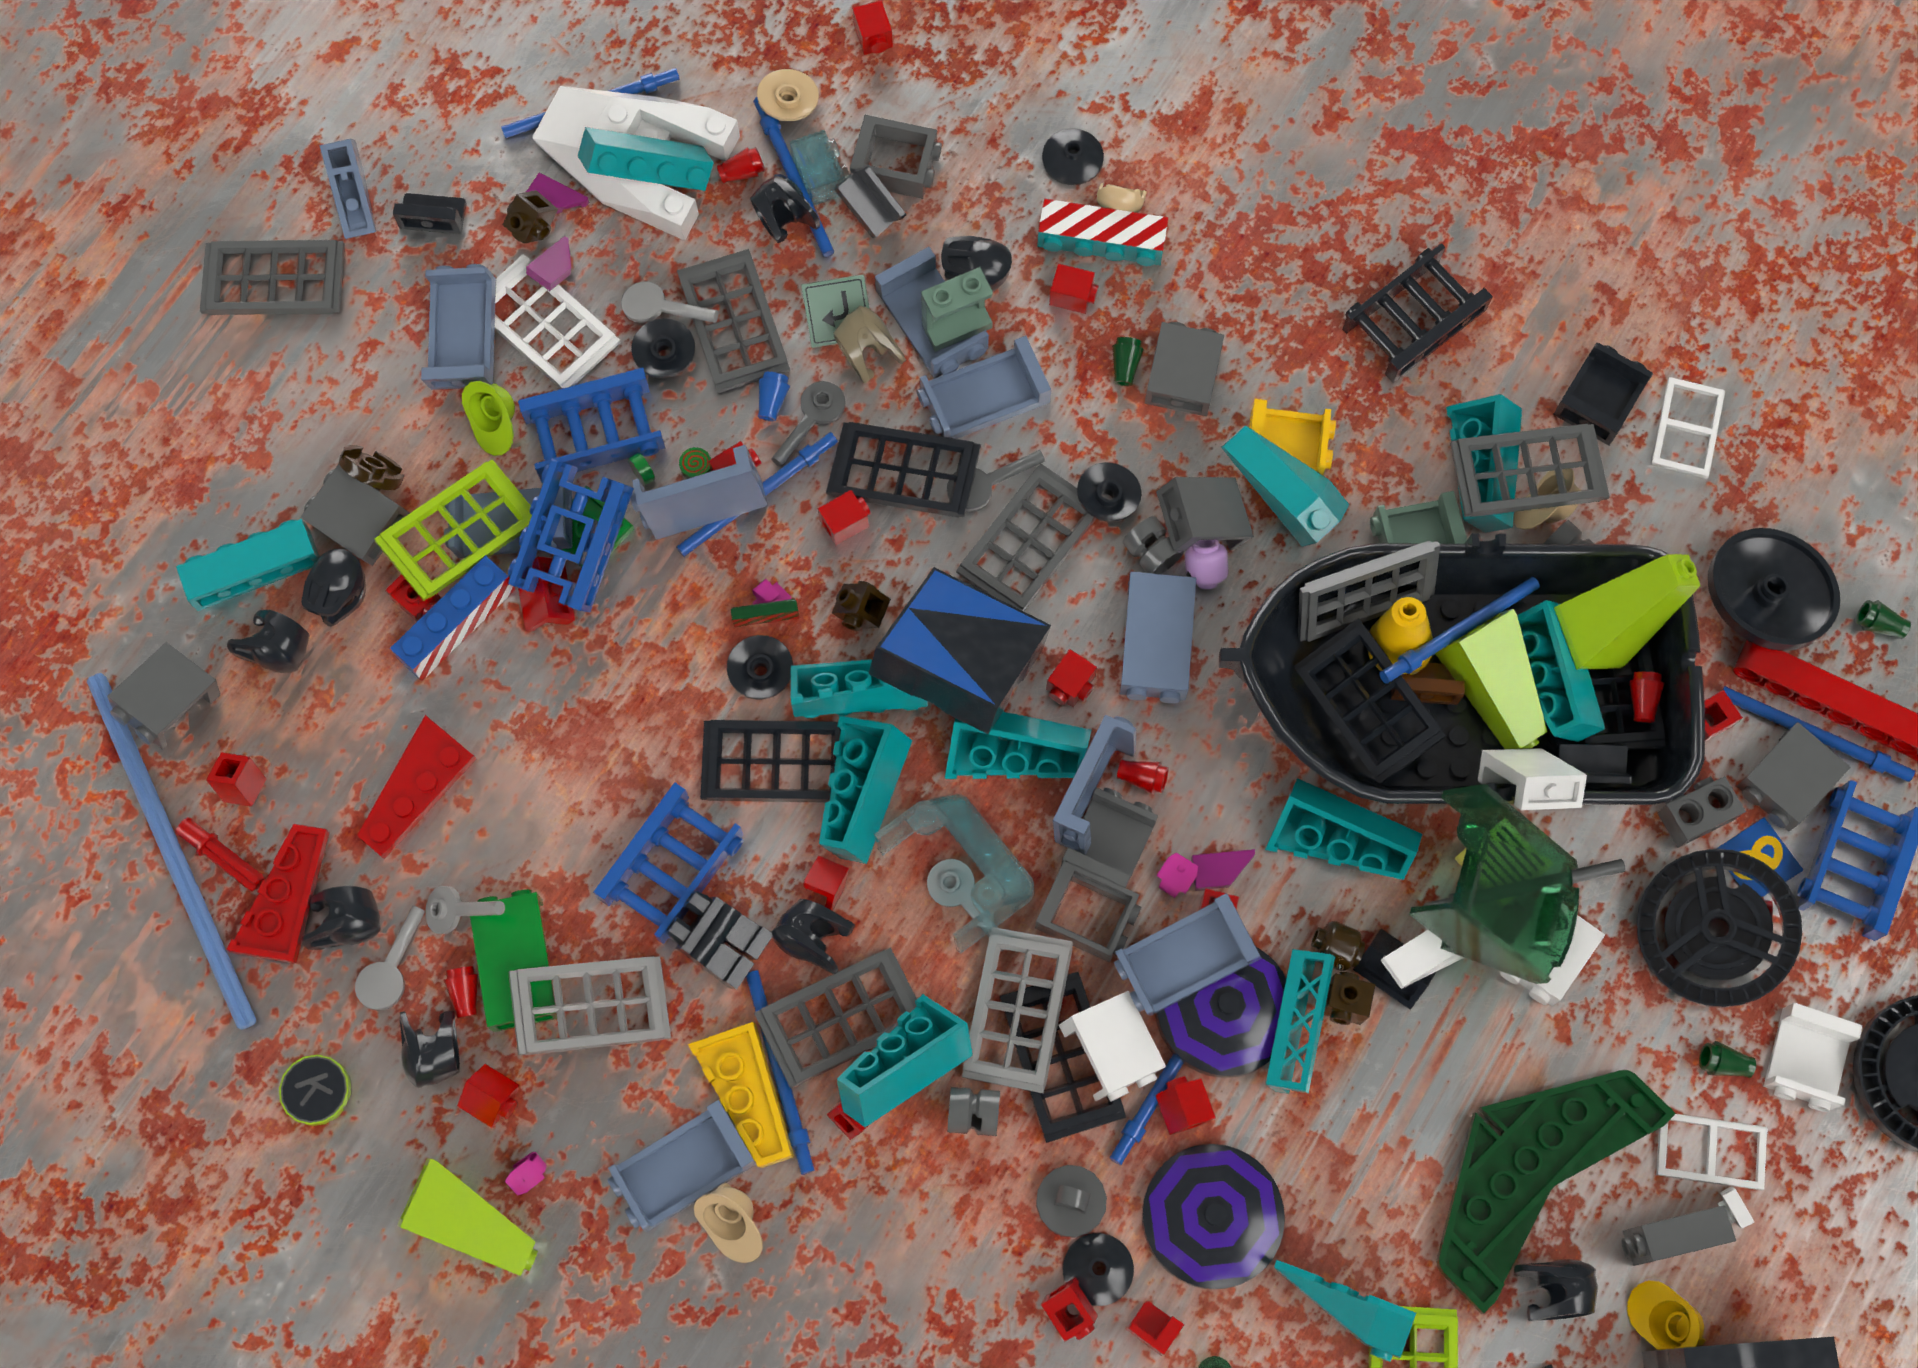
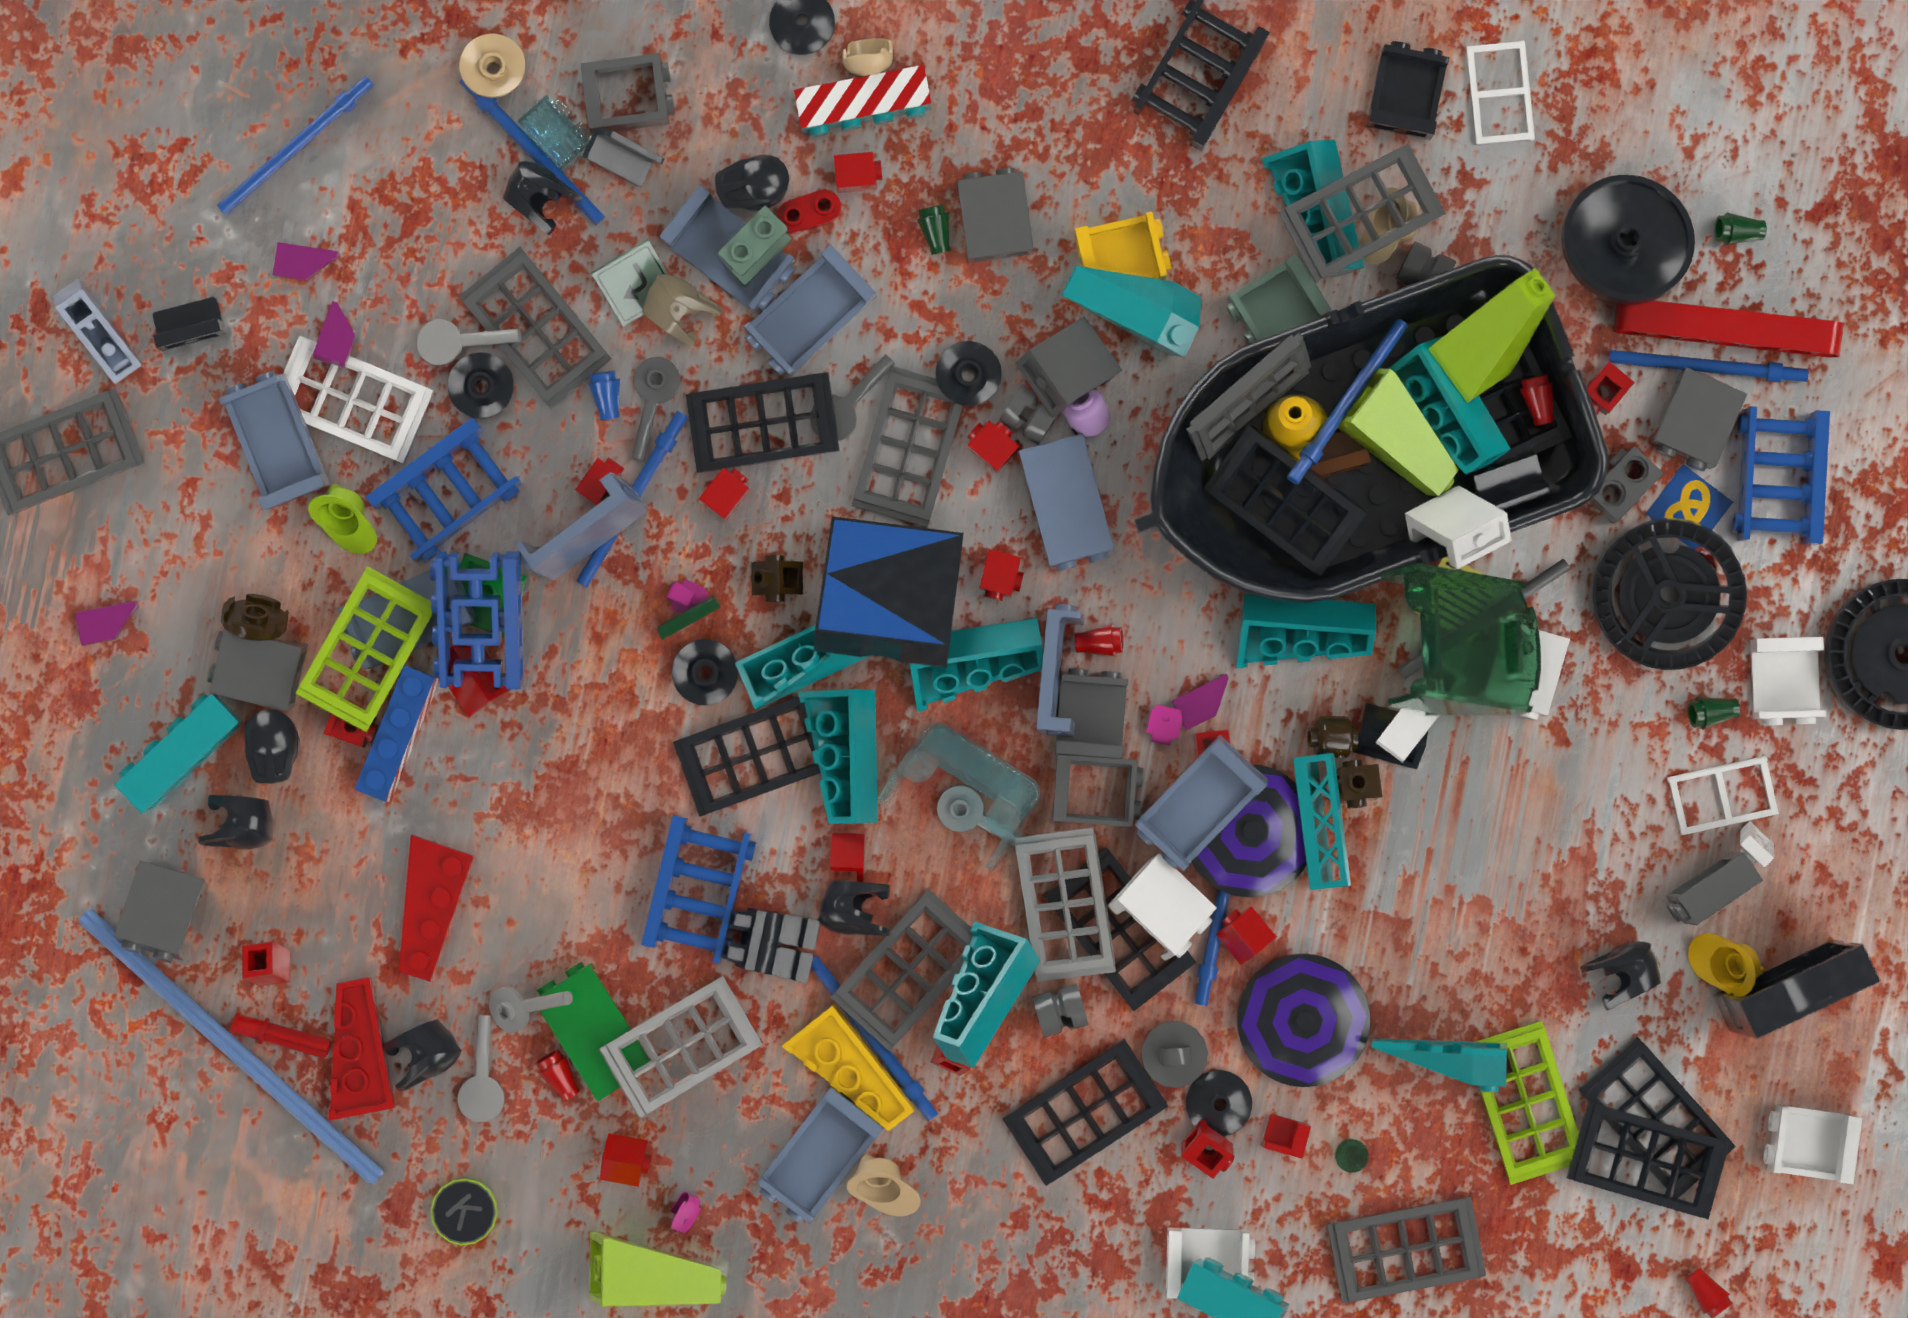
camera: 20 degrees left, 15 degrees up
black helmet [399,1011,460,1088] -> none
dark brown brick [502,190,558,244] -> none
white wedge [532,86,740,241] -> none
teal brick [578,127,714,191] -> none
green tile [627,453,655,486] -> none
green tile [679,447,711,479] -> none
red cone [717,147,765,183] -> none
dark green wing [1436,1070,1676,1314] -> none
none -> magenta tile [75,601,138,646]
none -> red plate [777,189,841,234]
none -> red brick [967,420,1019,473]
none -> black piece [1002,1039,1168,1186]

